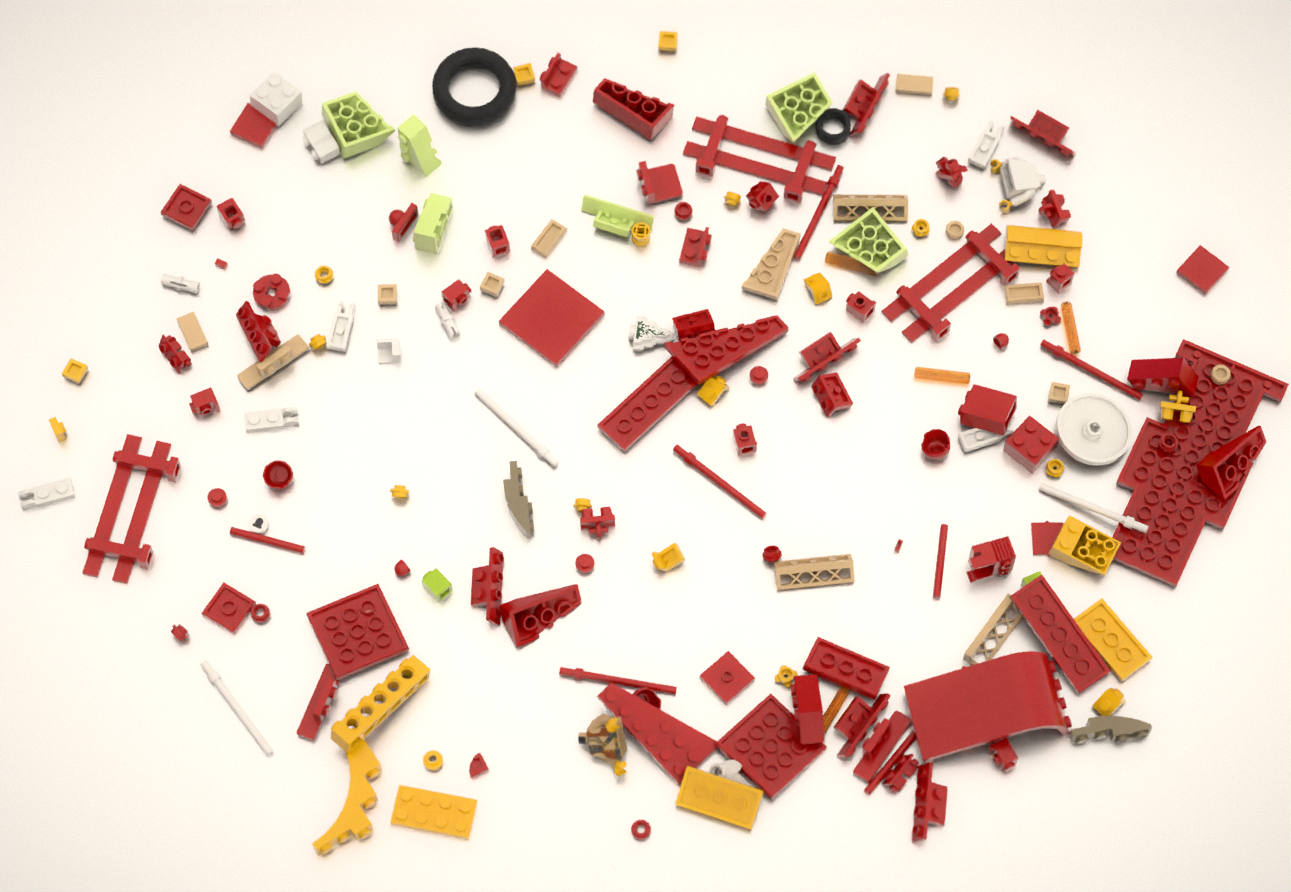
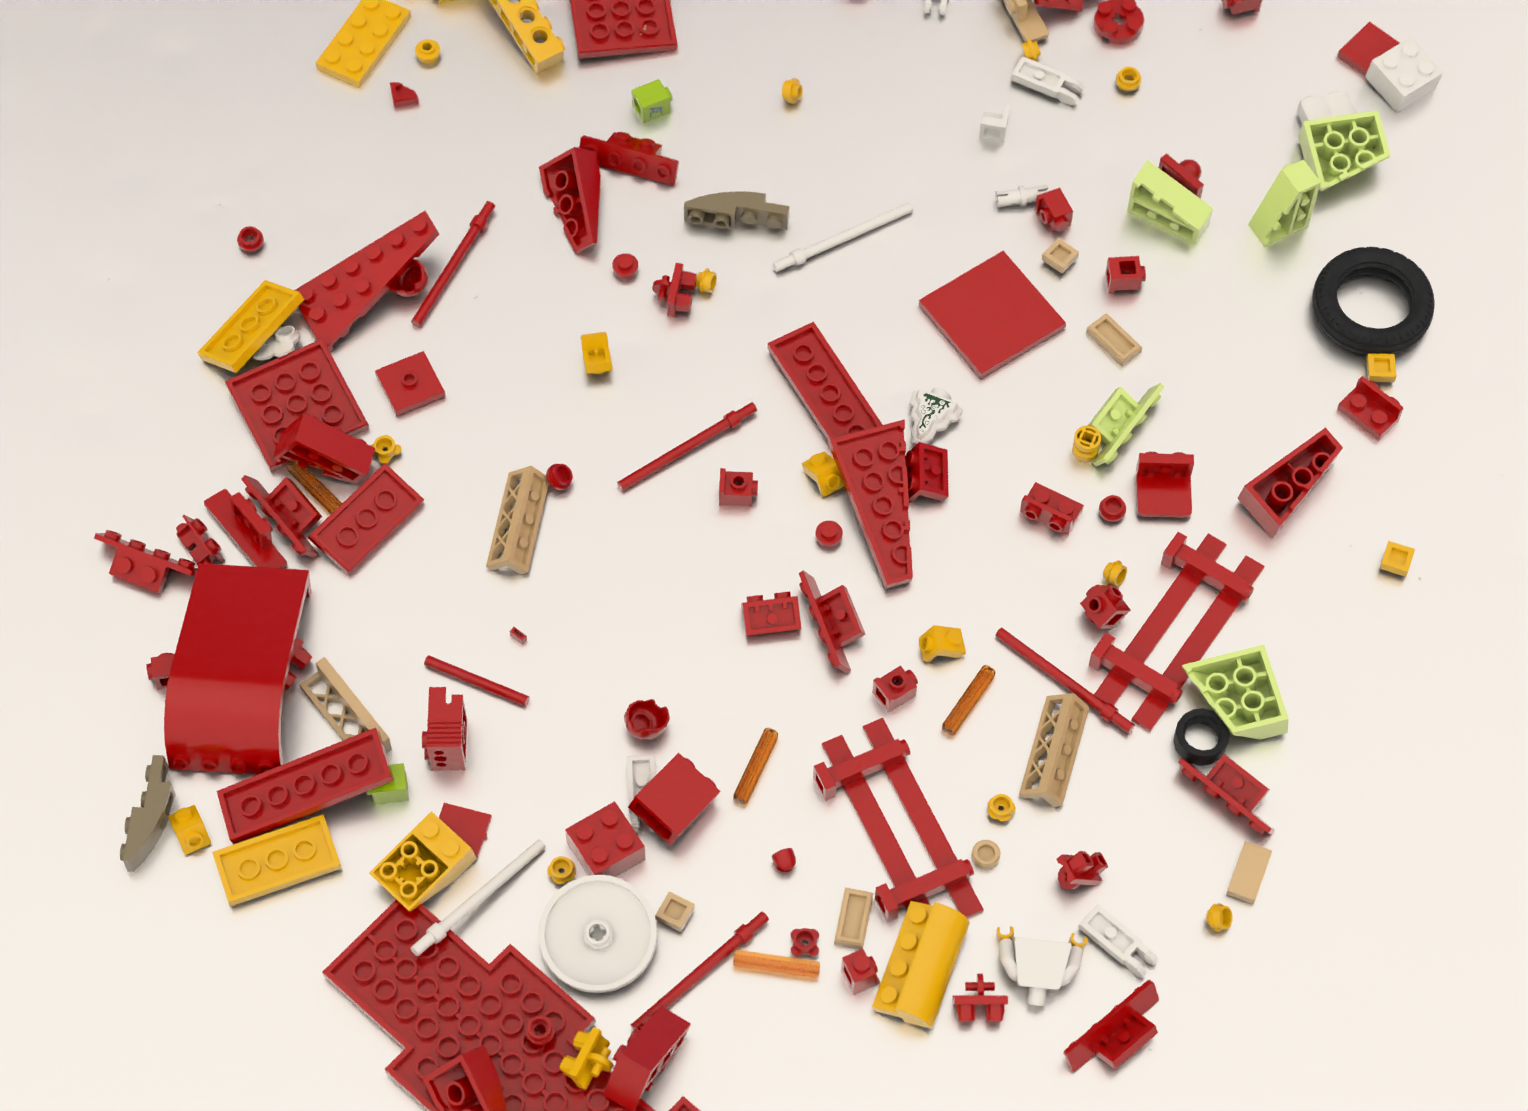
camera: 105 degrees right, 5 degrees down
tan plate [378,284,397,305] -> none
hinge [394,559,411,576] -> none
torso [578,714,627,776] -> none
tan wing [741,228,801,300] -> none
yellowish green wedge [828,207,909,273] -> none
red bar [863,731,917,796] -> none

